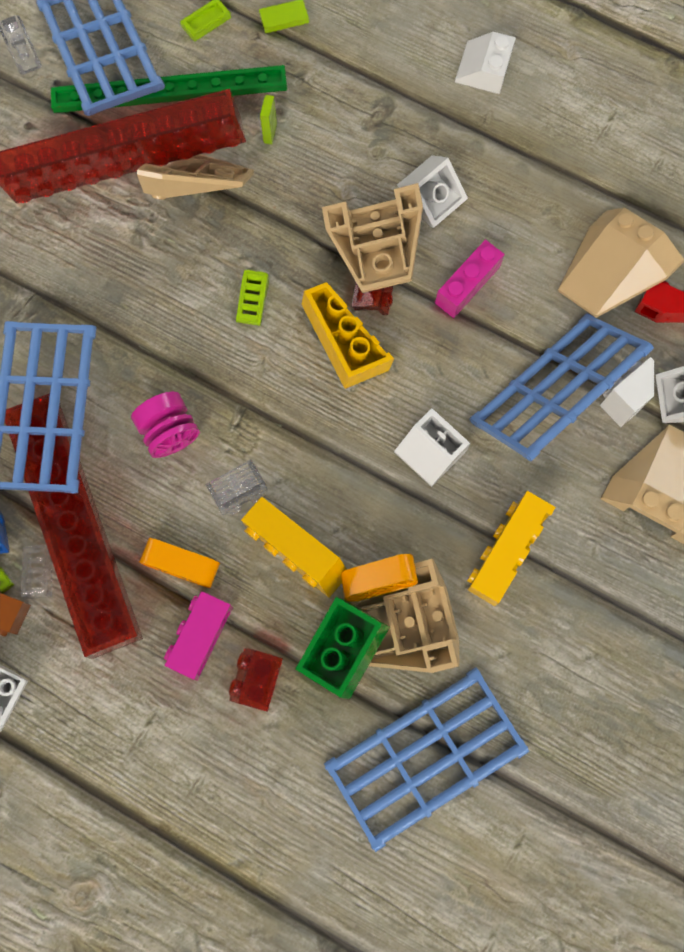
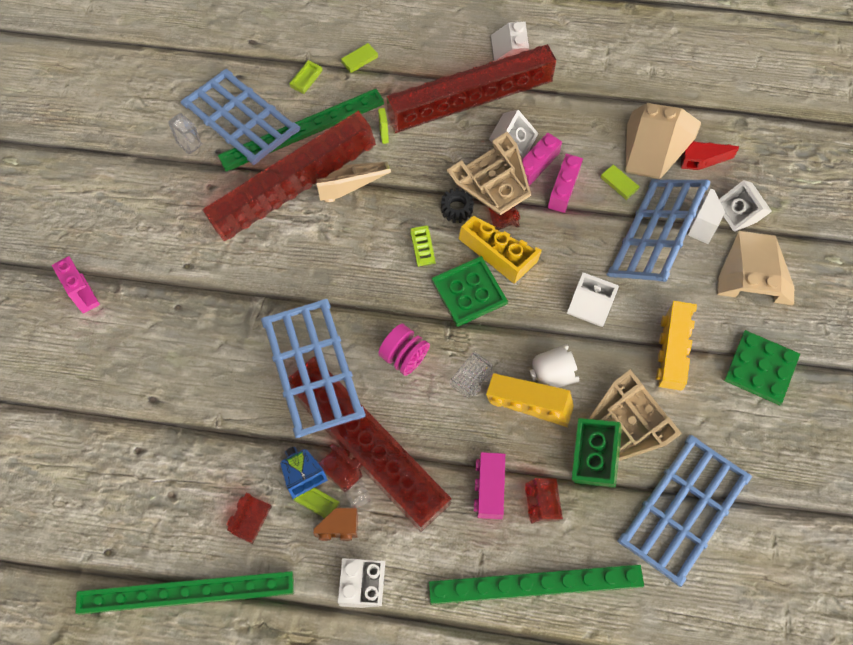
camera: 20 degrees left, 10 degrees down
light orange beam [139,538,220,588] -> none
light orange beam [341,554,418,602] -> none
none -> clear red bracket [319,443,363,492]
none -> clear red brick [386,44,557,133]
none -> green plate [429,565,644,605]
none -> green plate [432,256,508,327]
none -> black tyre [441,188,474,223]
none -> dark pink brick [522,133,562,186]
none -> white cylinder [530,344,579,388]
none -> lime tile [600,164,640,200]
none -> green plate [724,330,800,406]

